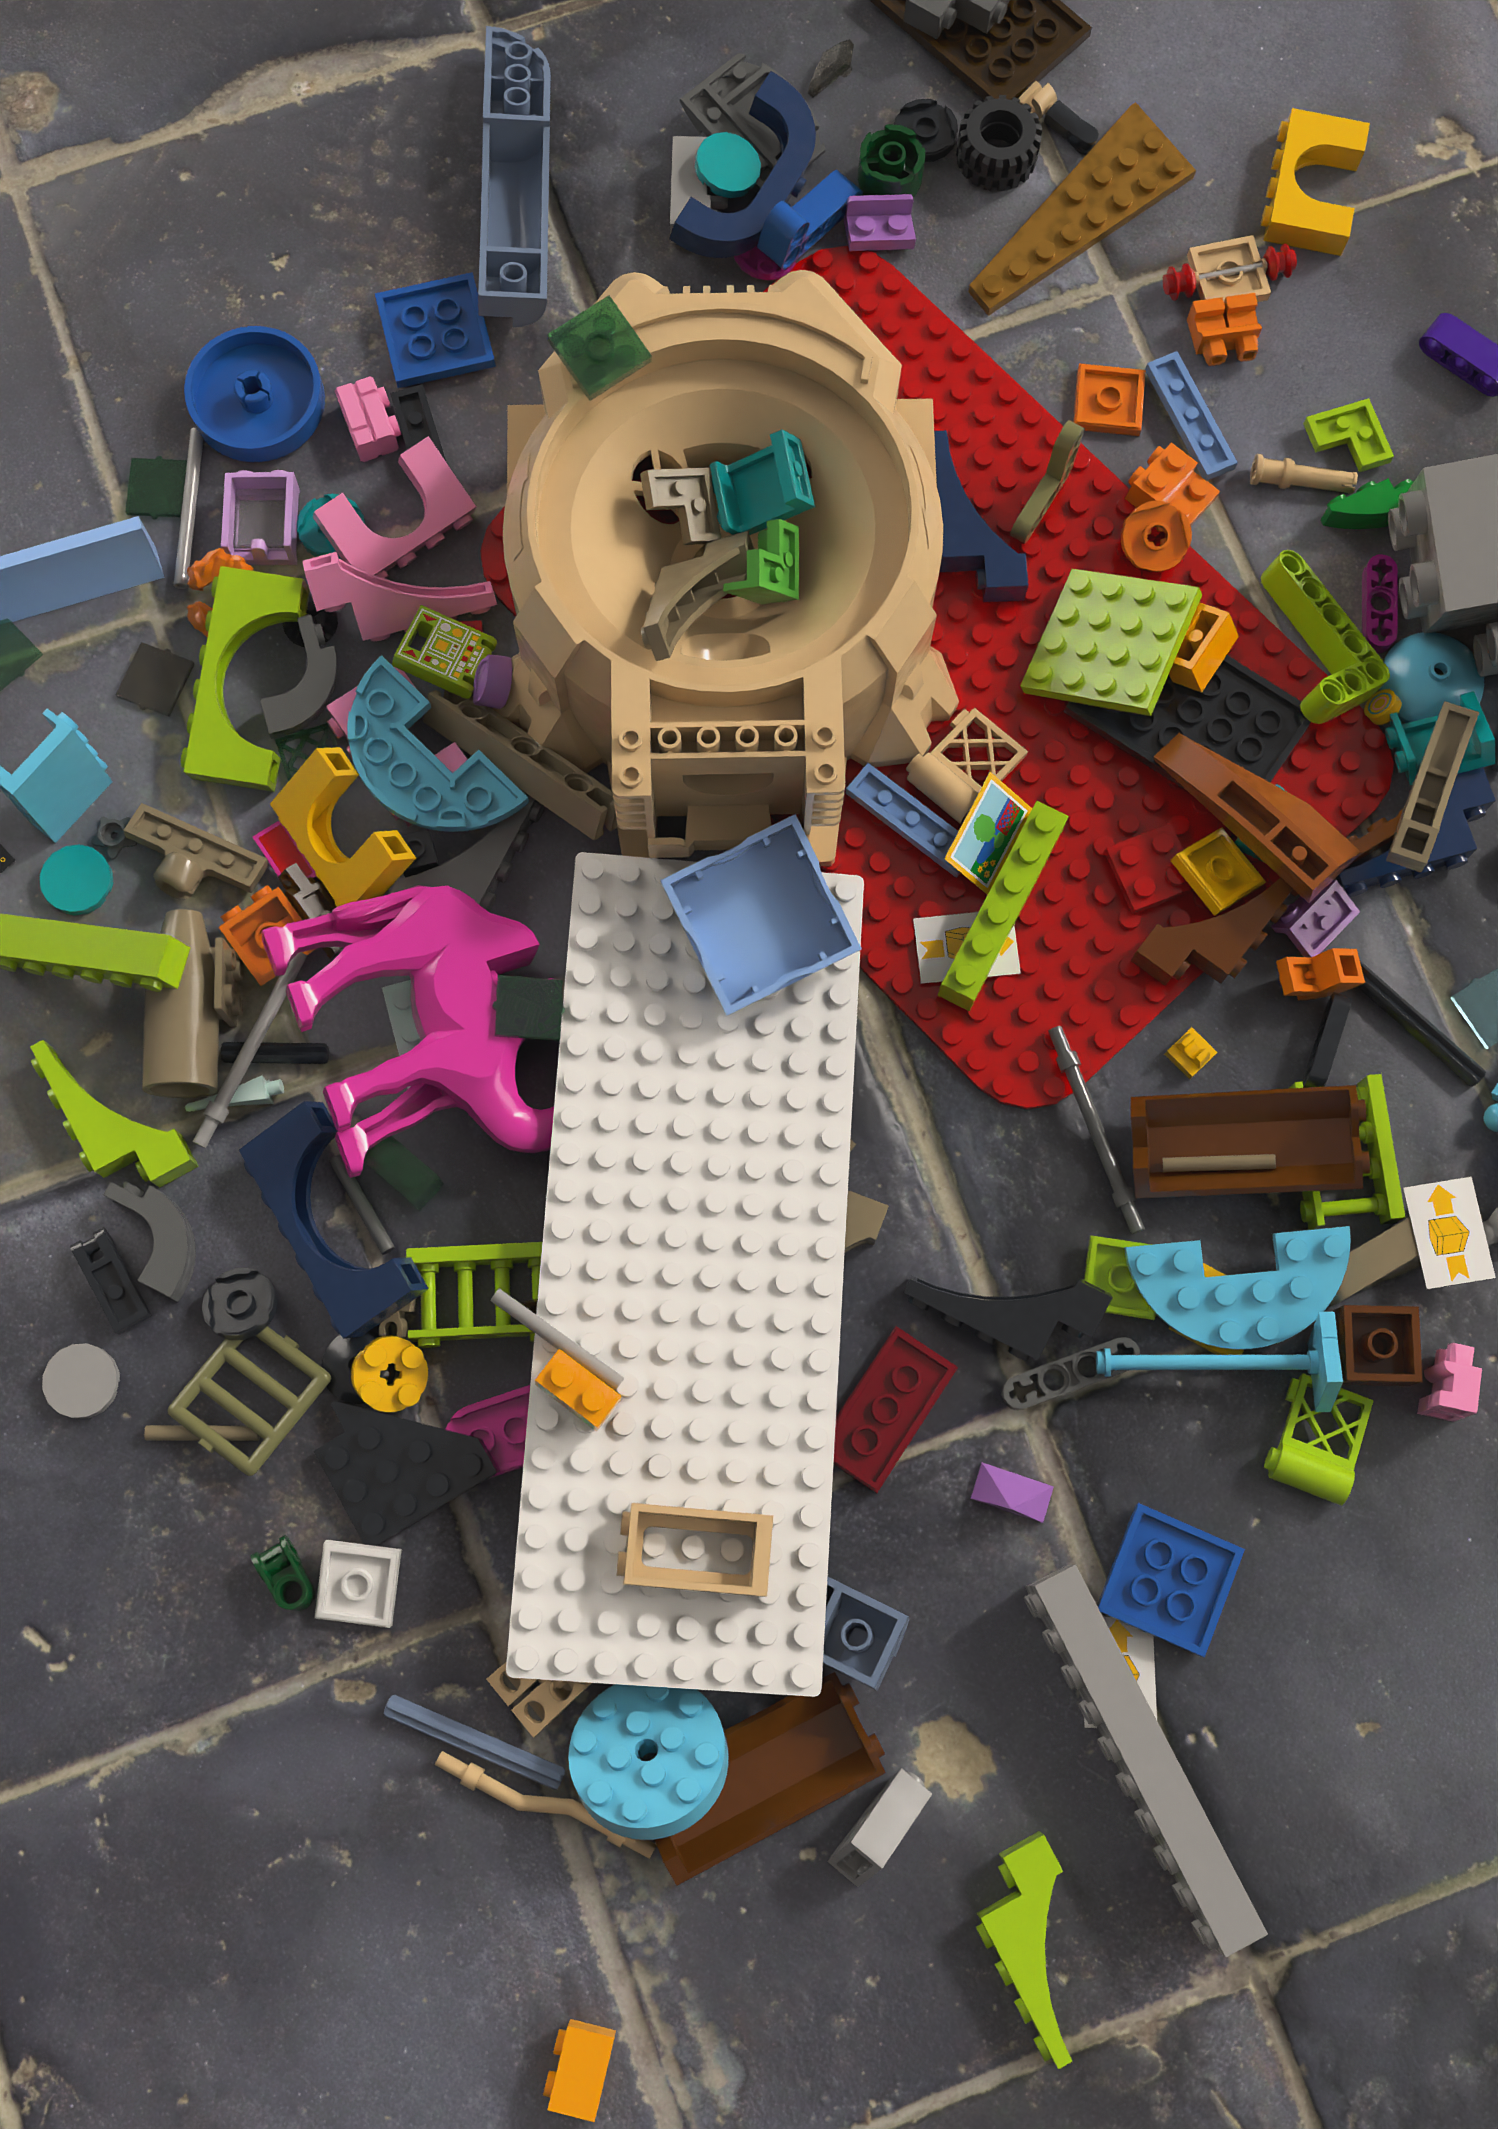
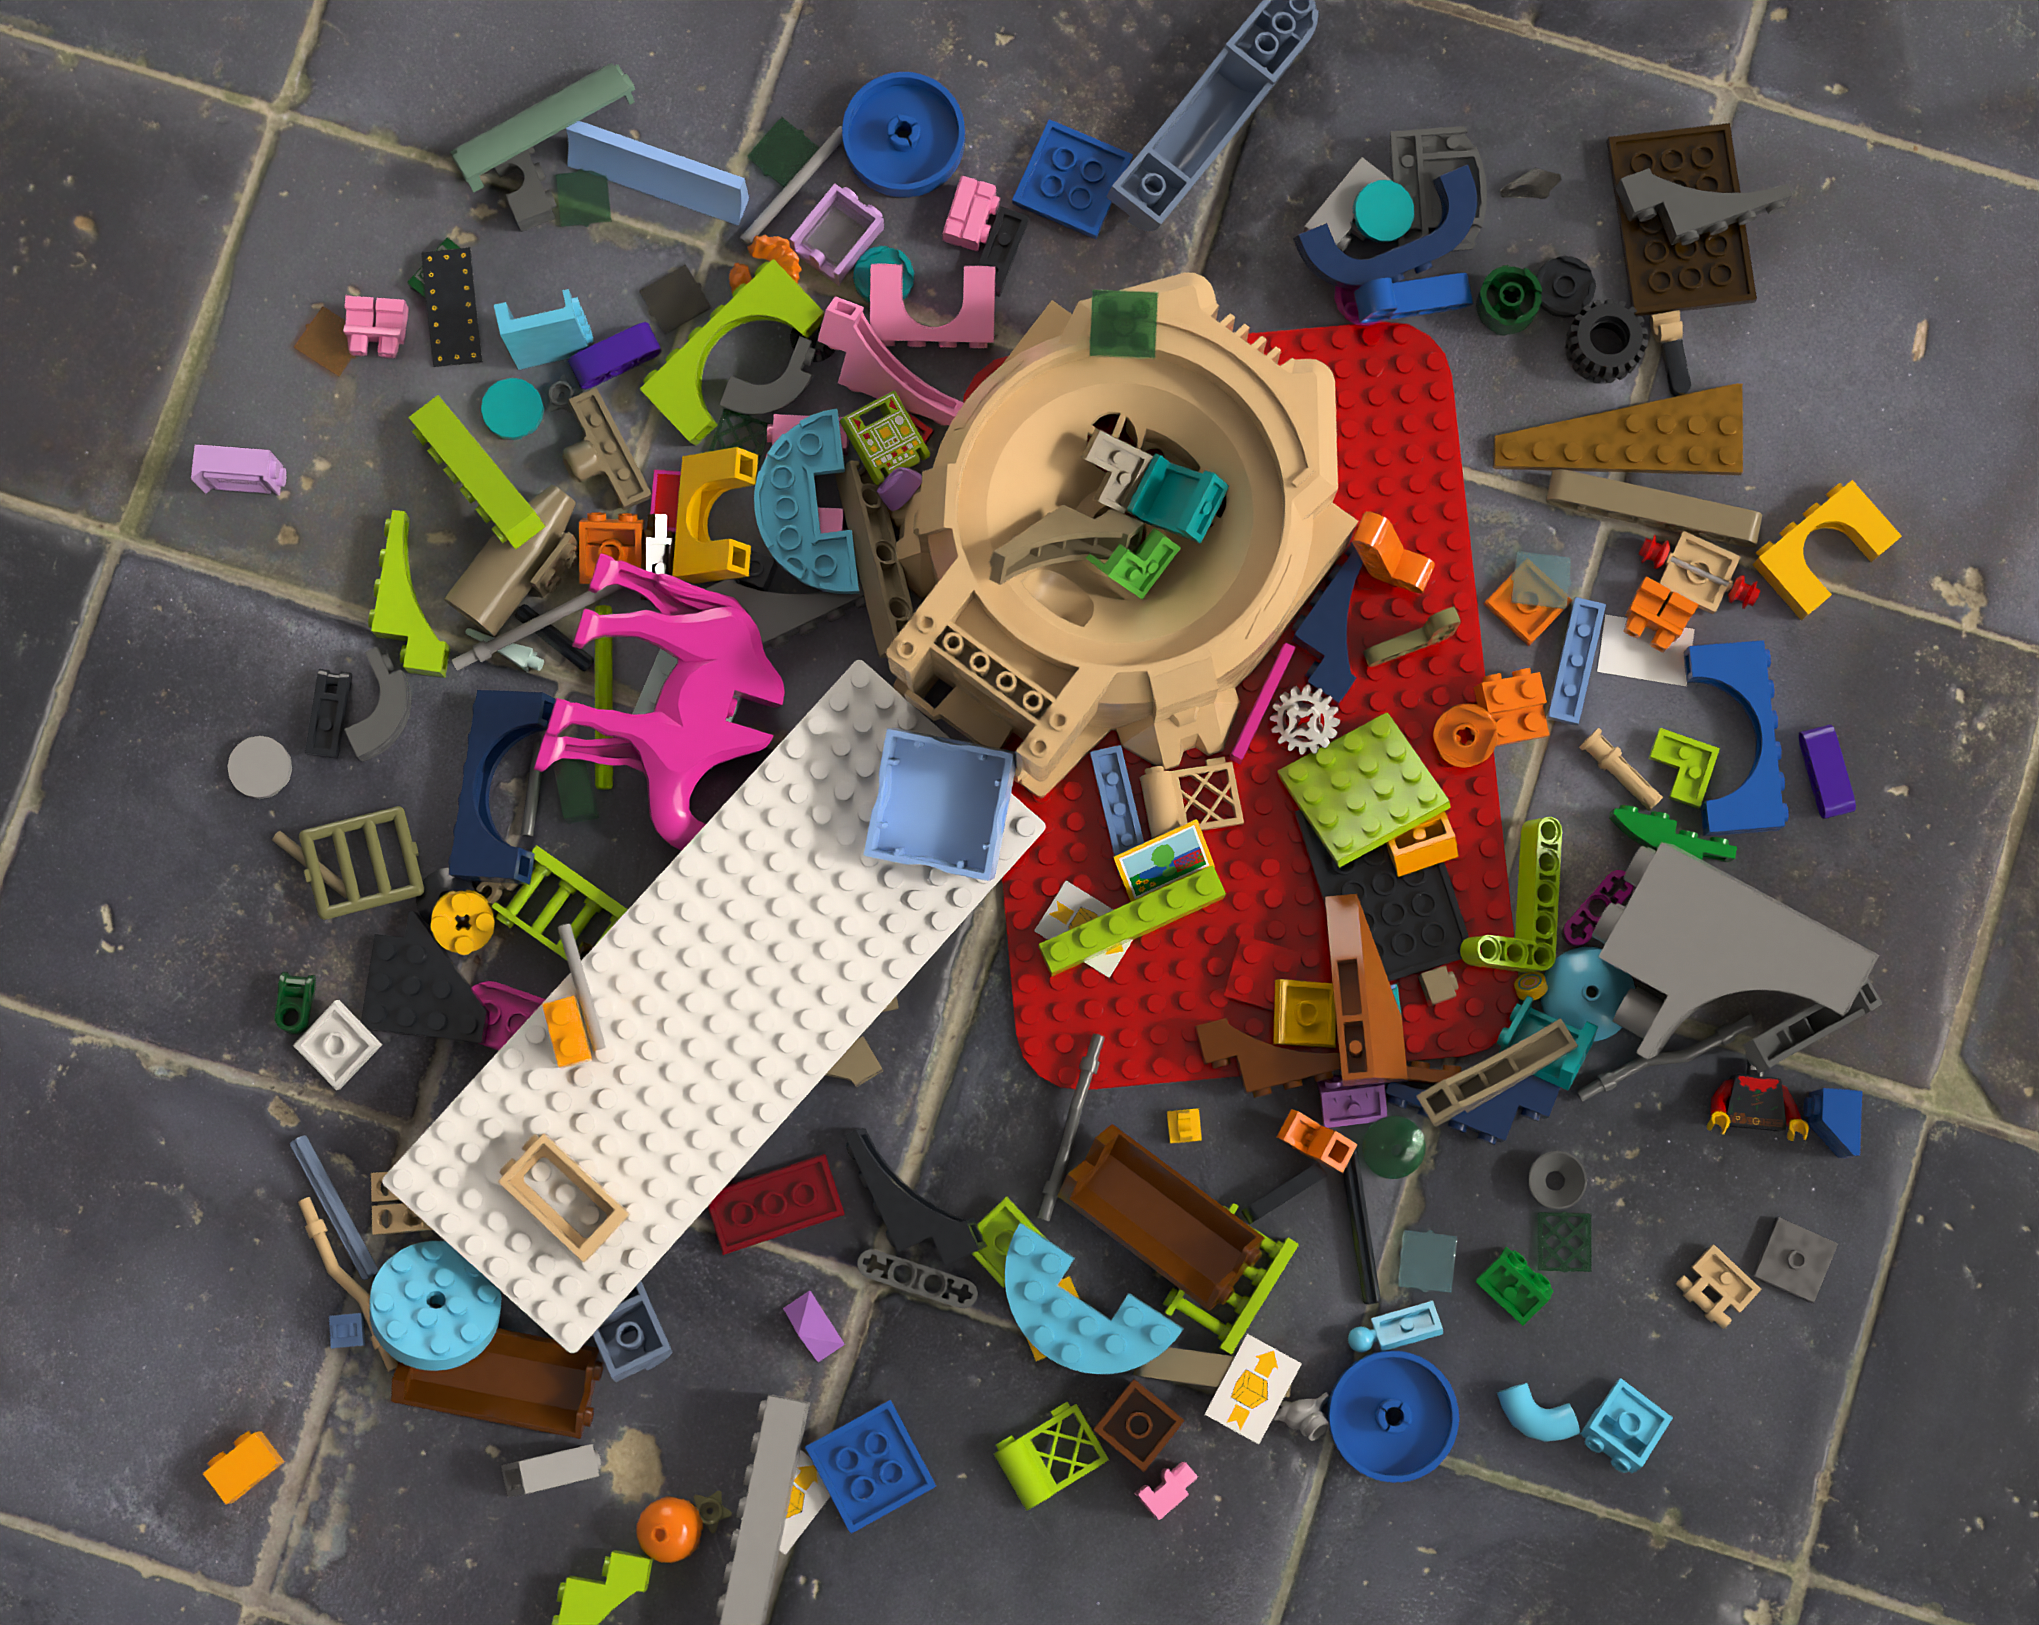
camera: 40 degrees right, 5 degrees up
black tile [201,1268,278,1340] -> none
clear green piece [492,975,565,1041] -> none
medium lavender bracket [844,194,916,251] -> none
medium azure tile [1096,1312,1343,1412] -> none
dark tan bar [1163,1154,1276,1172] -> none
none -> medium blue tile [329,1313,365,1348]
none -> dark purple beam [568,322,662,390]
none -> lime axle [595,605,613,790]
none -> orange cylinder [636,1496,703,1563]
none -> olive plate [694,1491,732,1533]
none -> dark pink tile [1230,643,1296,764]
none -> white gear [1270,685,1340,755]
none -> orange beam [1352,511,1435,594]
none -> clear green dish [1362,1116,1426,1179]
none -> dark tan plate [1418,966,1458,1007]
none -> clear light blue piece [1511,551,1572,609]
none -> dark tan beam [1546,469,1762,547]
none -> white sticker [1597,615,1695,686]
none -> blue arch [1683,640,1789,836]

